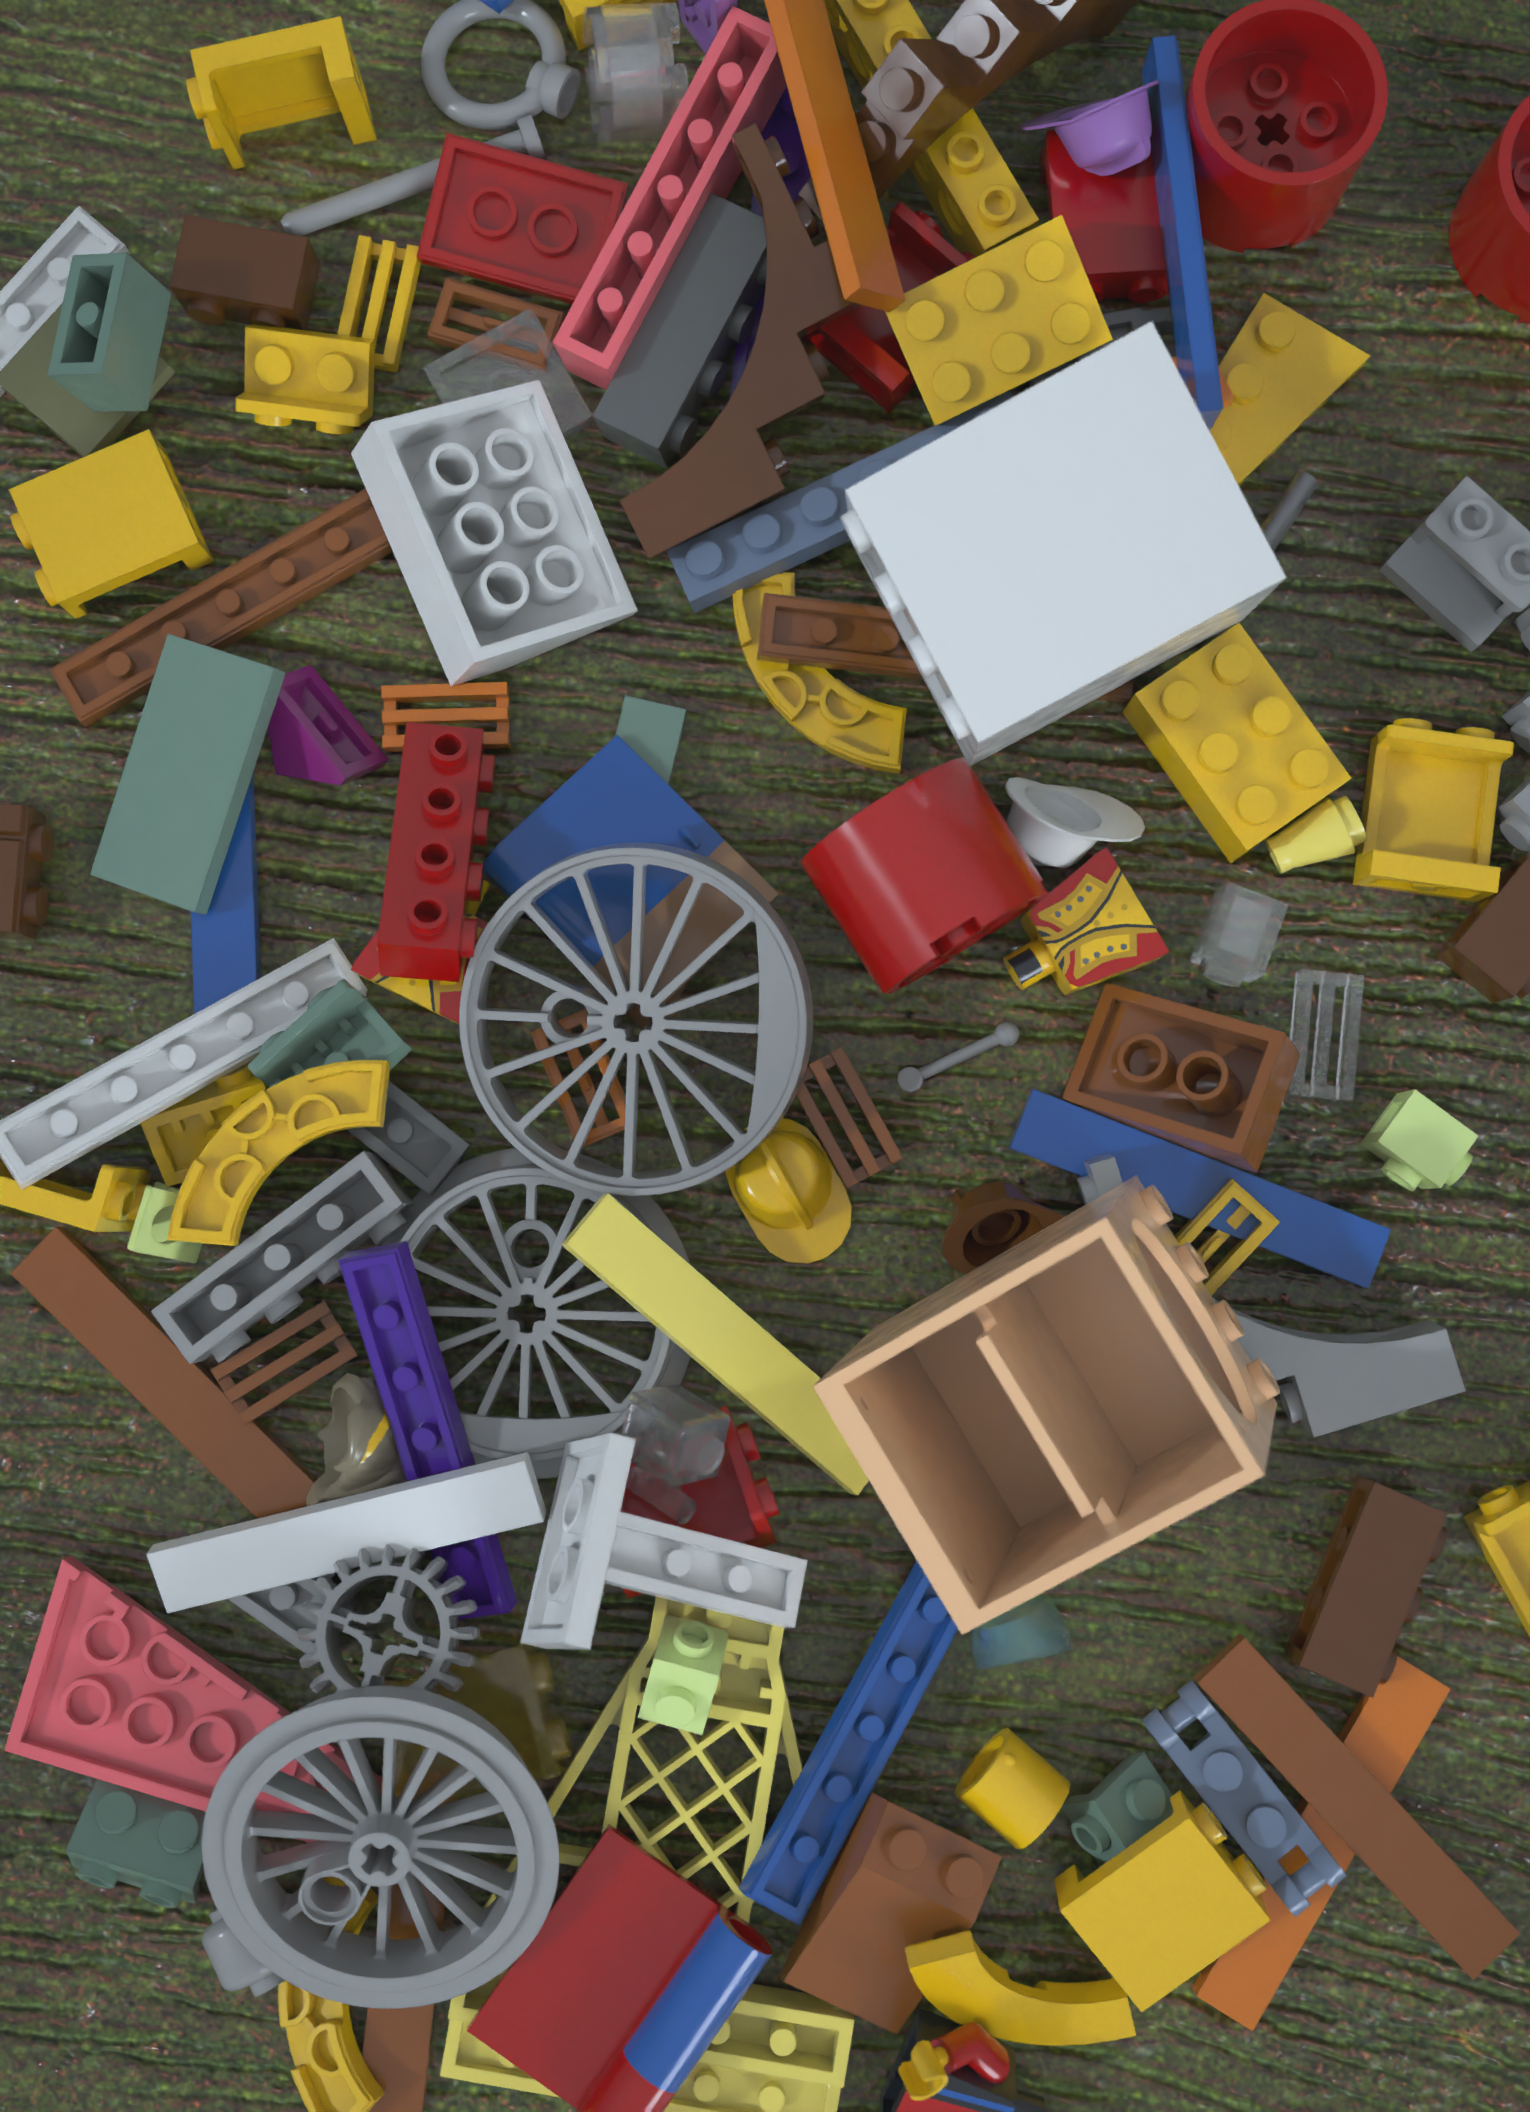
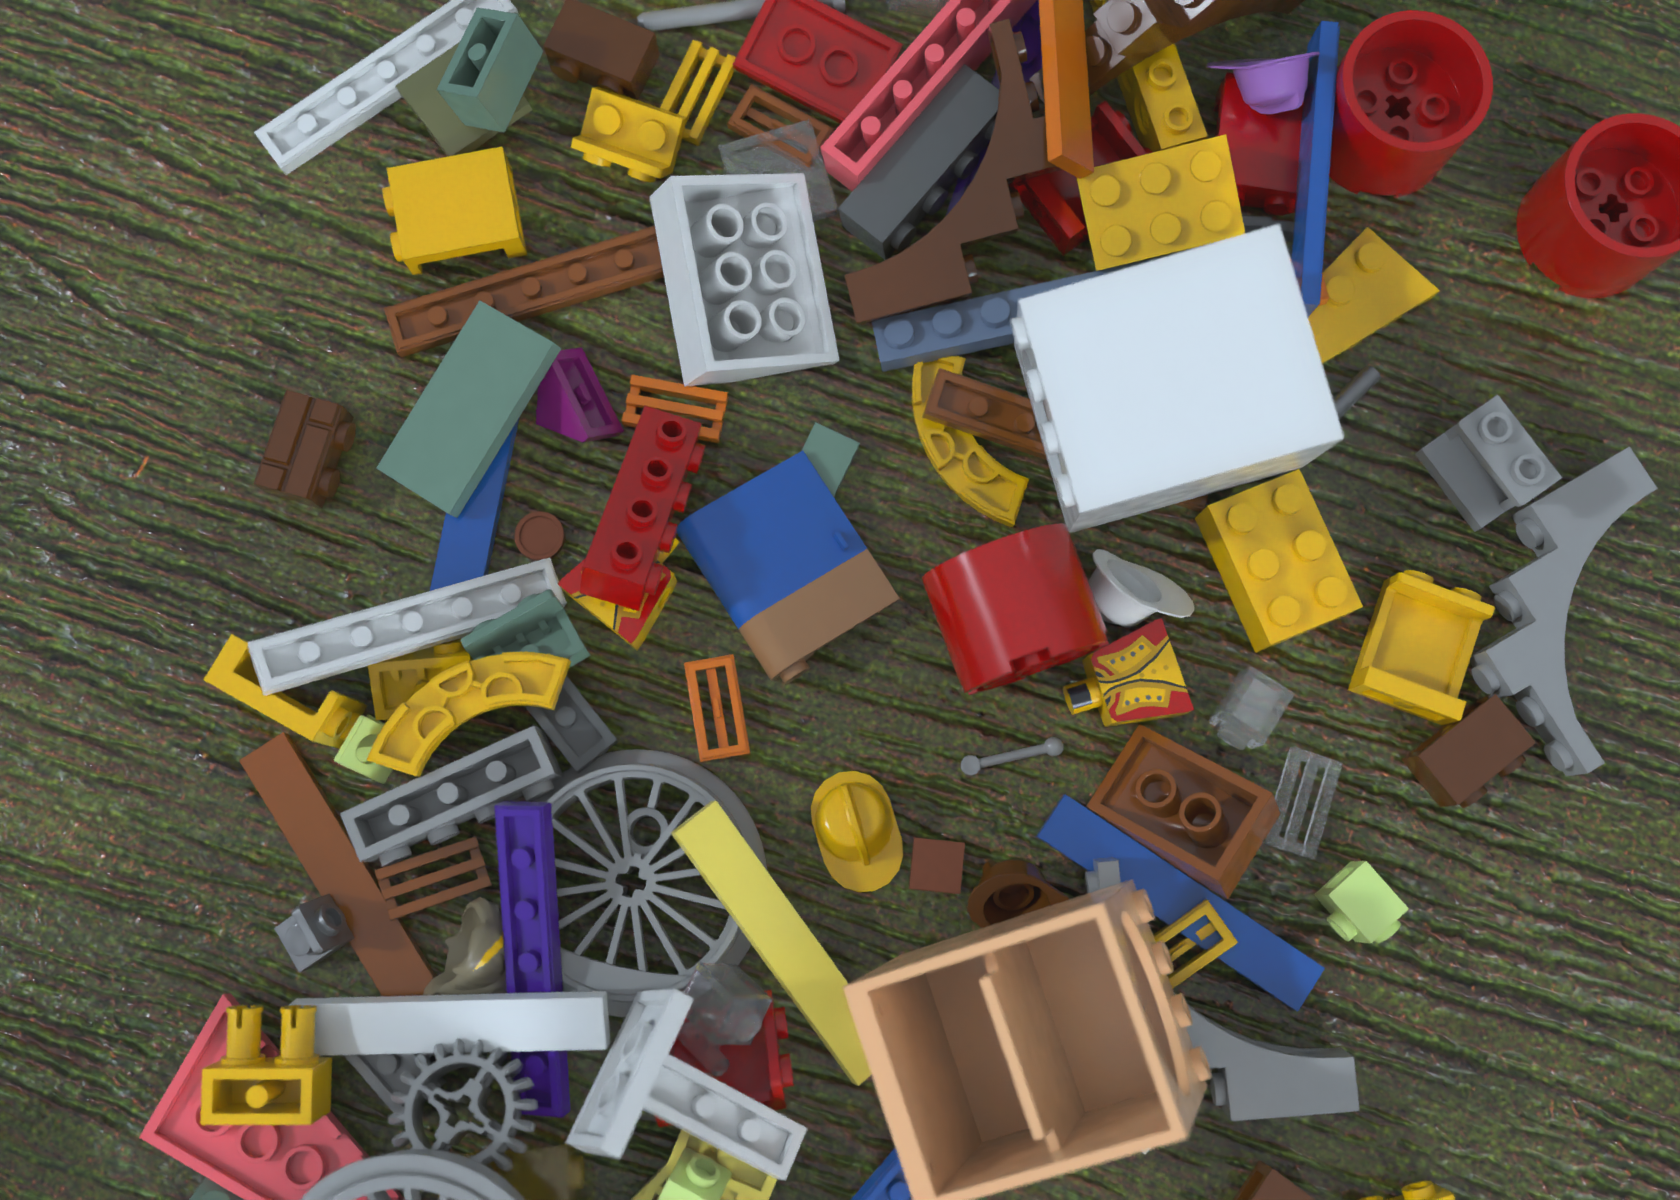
camera: 10 degrees right, 5 degrees down
light grey piece [459,842,813,1196] -> none
dark orange tile [796,1047,903,1189] -> none
light yellow cone [1265,795,1367,874] -> none
none -> yellow brick [200,1005,332,1125]
none -> flat silver bracket [274,893,354,973]
none -> copper piece [514,511,565,561]
none -> copper tile [908,837,965,894]

